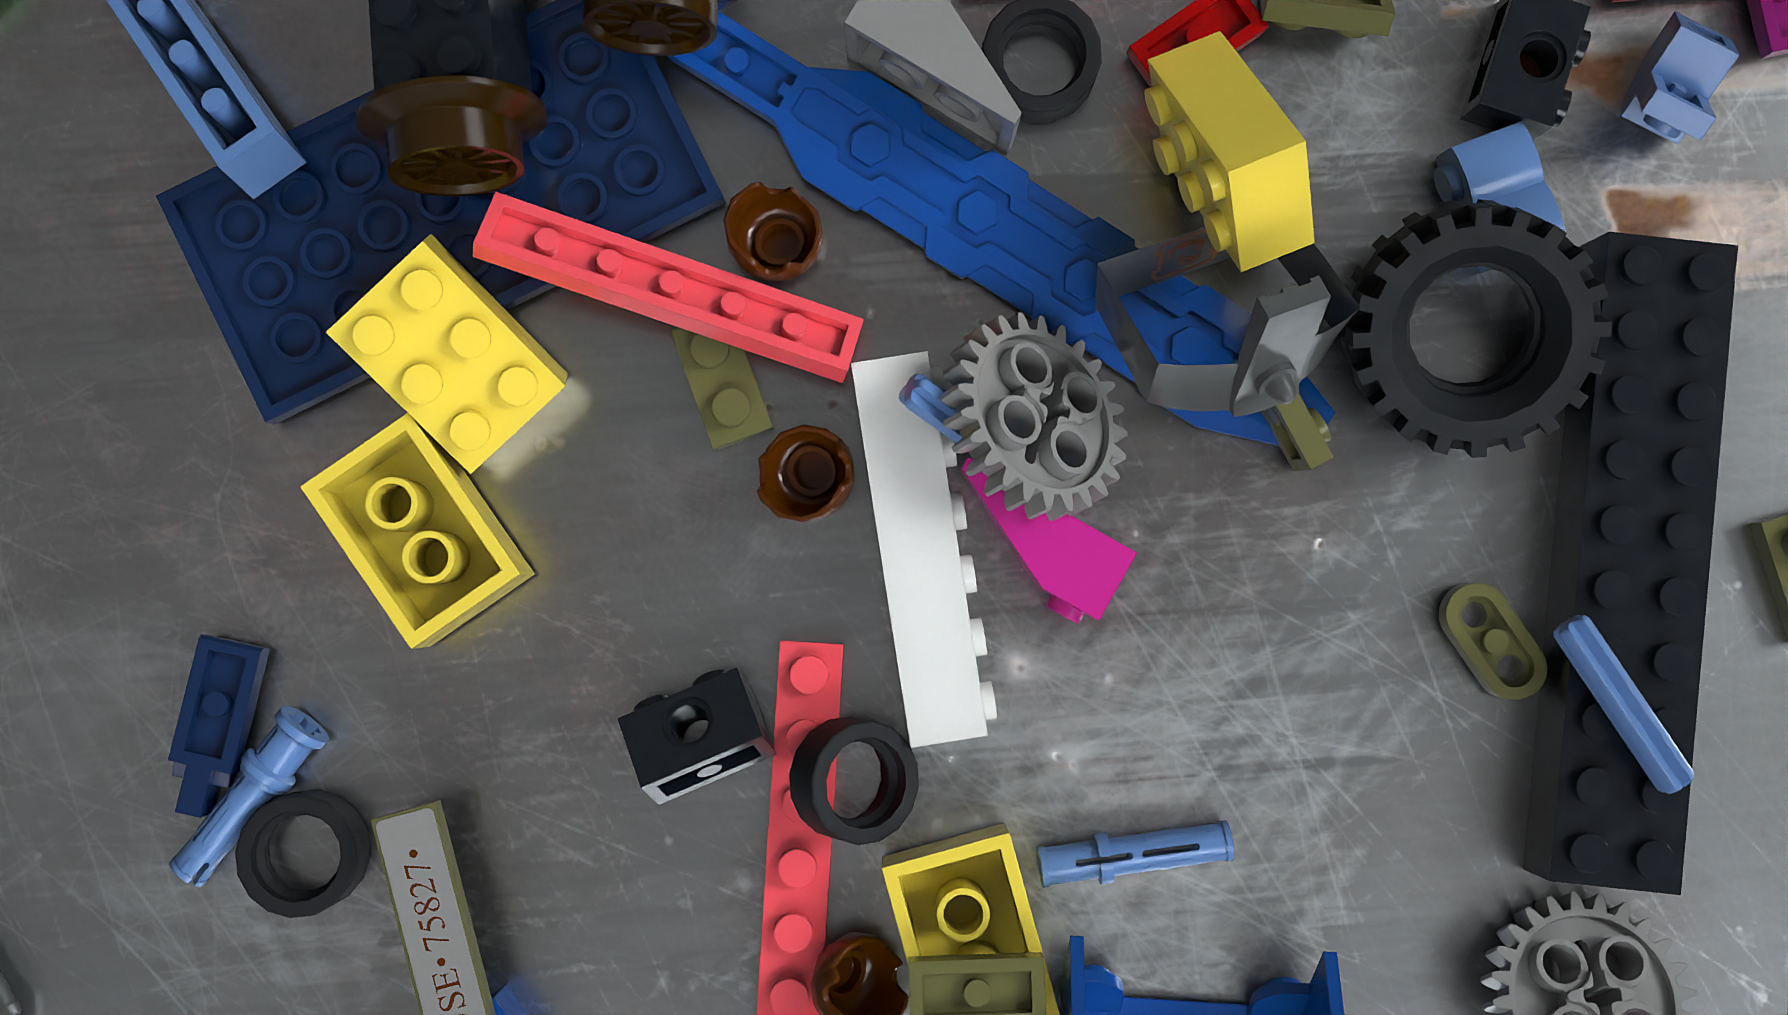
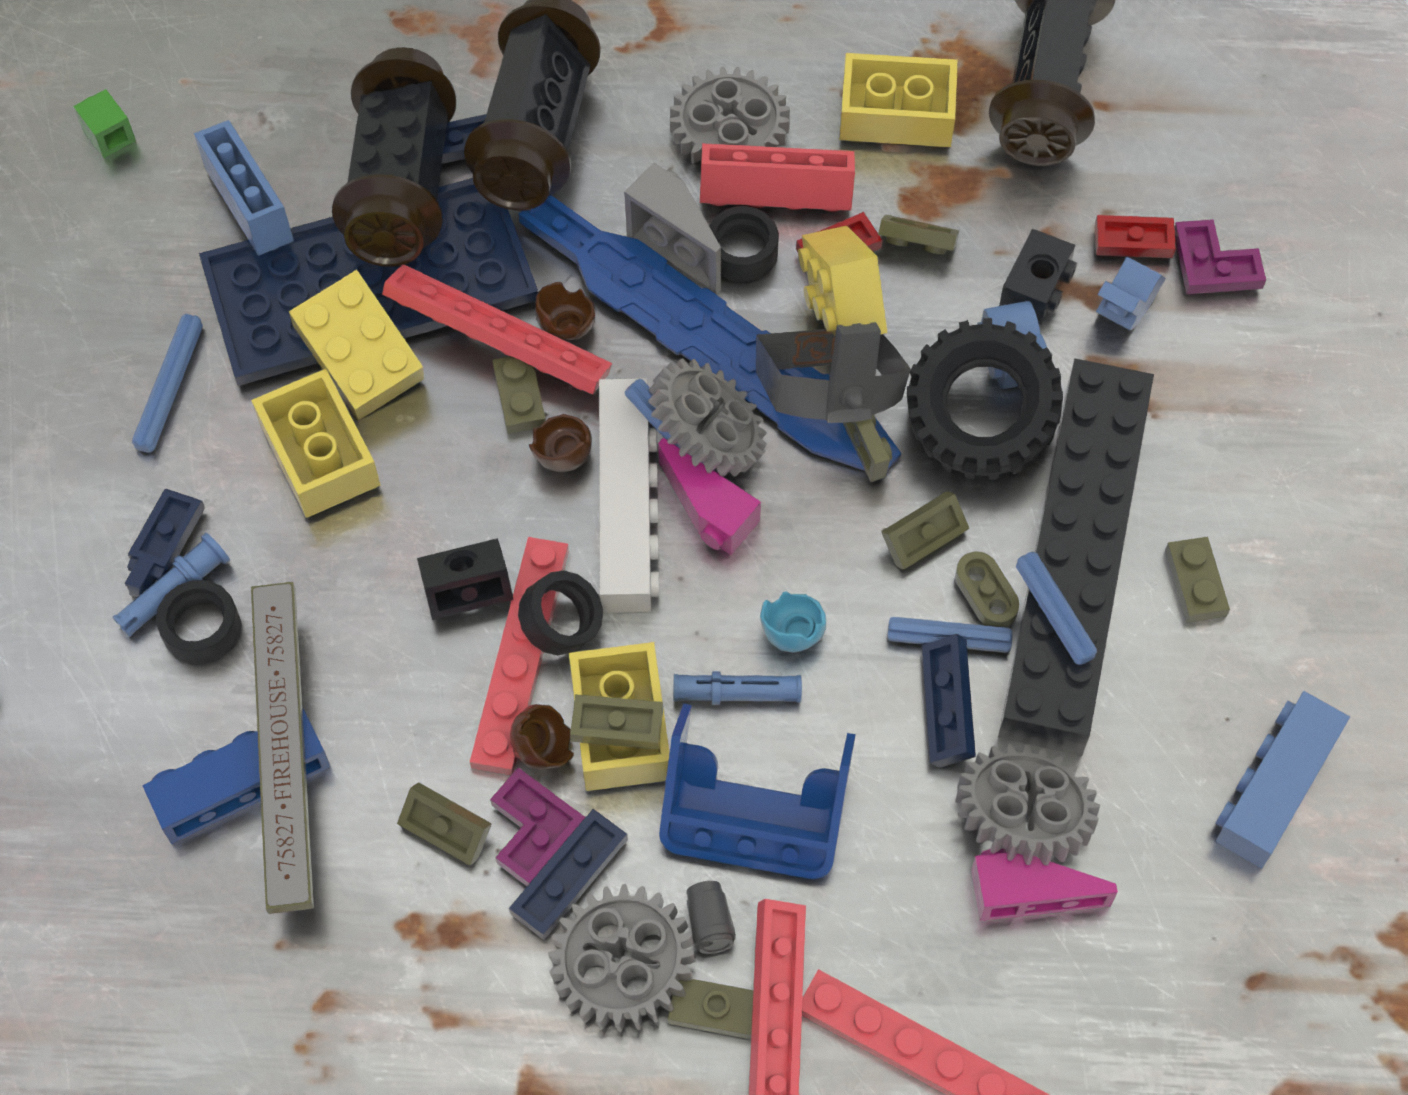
camera: 10 degrees right, 25 degrees down
none -> medium blue axle [132,314,203,453]
none -> medium azure hair [760,591,826,653]
none -> olive plate [881,491,970,569]
none -> medium blue axle [887,617,1013,653]
none -> dark blue plate [922,634,976,768]

